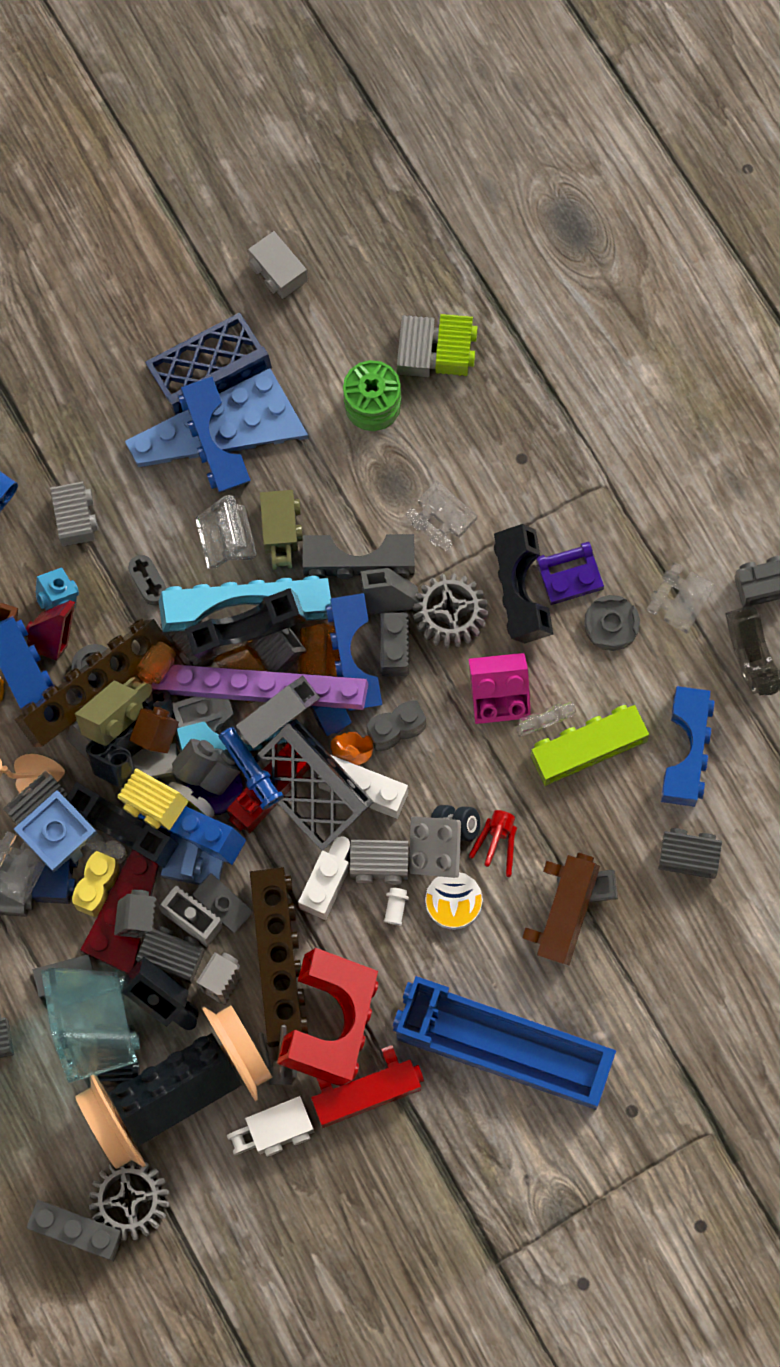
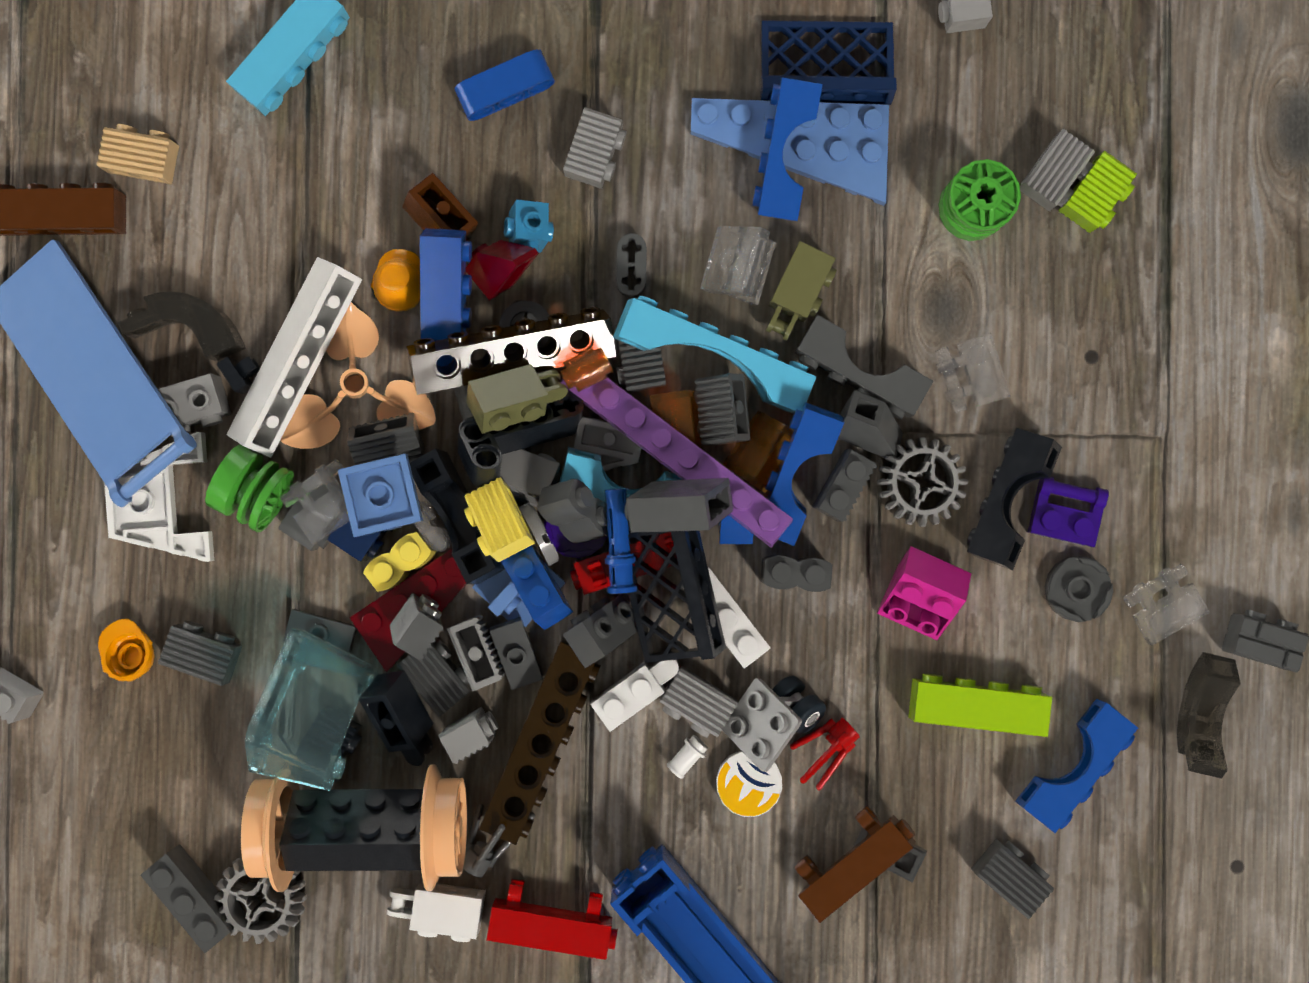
camera: 20 degrees right, 15 degrees up
reddish brown brick [129,707,179,754] -> none
black arch [185,588,306,661] -> none
arch [277,948,378,1086] -> none
orange hair [331,732,373,765] -> none
clear plate [515,702,576,737] -> none
none -> dark grey brick [563,594,638,668]

